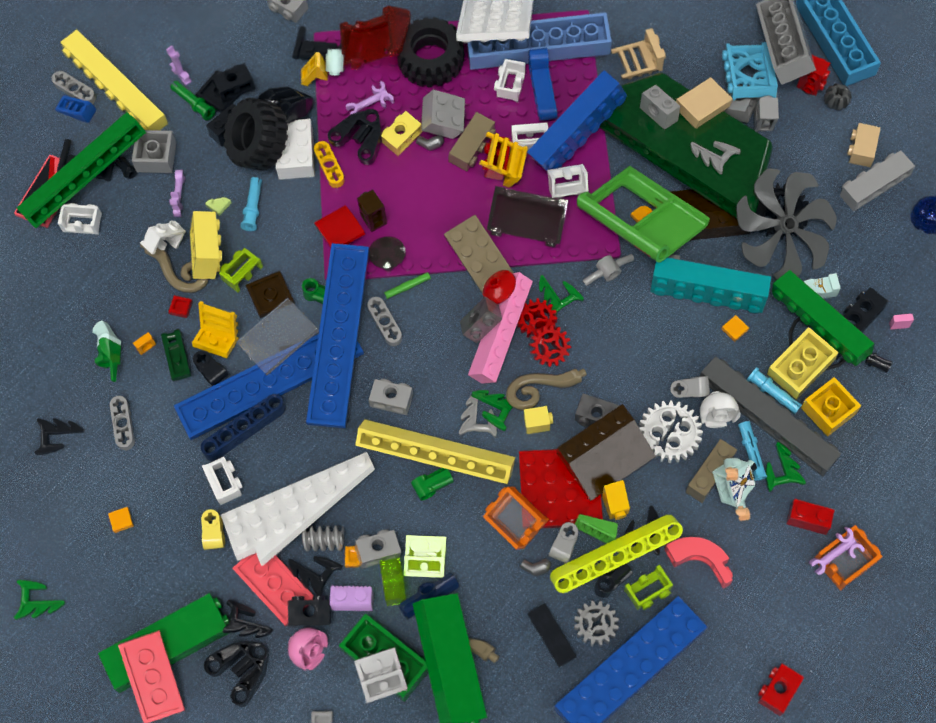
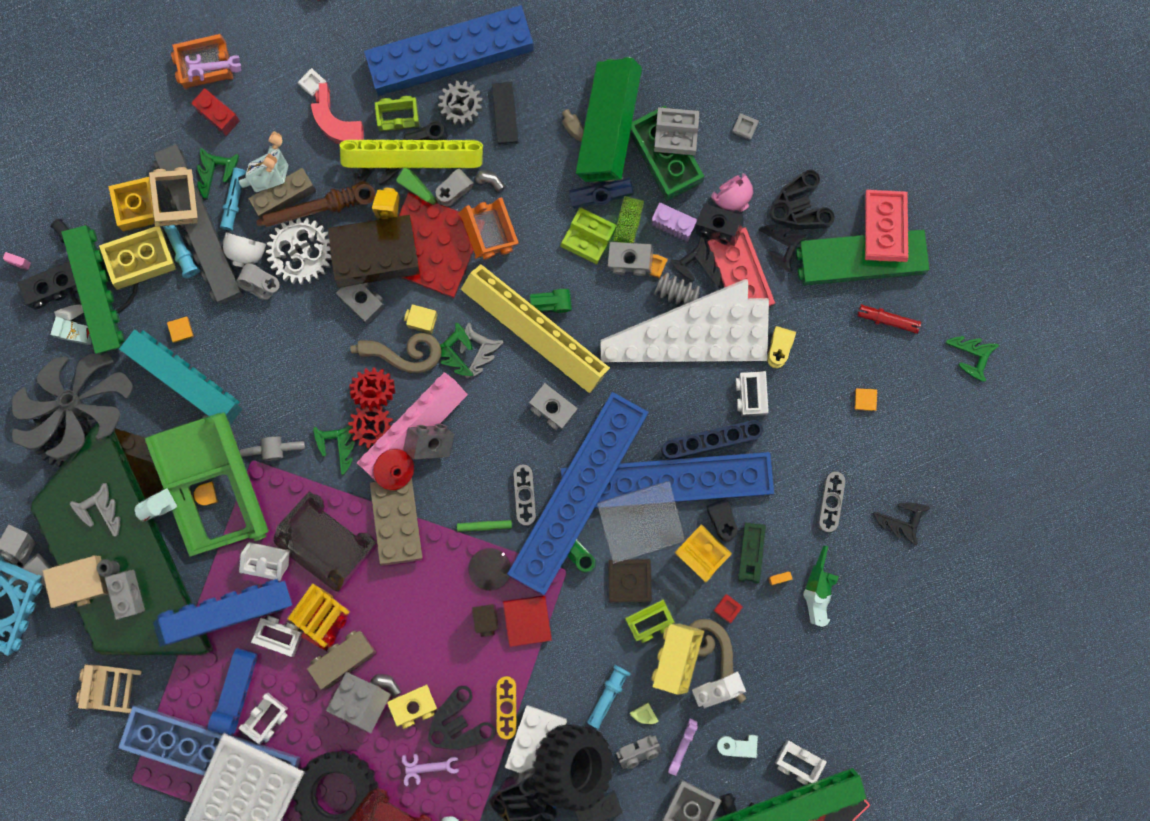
camera: 160 degrees left, 15 degrees up
none -> white tile [54,305,84,321]
none -> dark grey pin [97,559,120,577]
none -> light aqua leg [135,488,177,521]
none -> tan window [149,167,198,227]
none -> reddish brown piece [256,181,375,227]
none -> white tile [297,68,327,98]
none -> light grey hinge [616,735,662,769]
none -> light aqua leg [717,734,758,758]
none -> red pin [857,304,921,334]

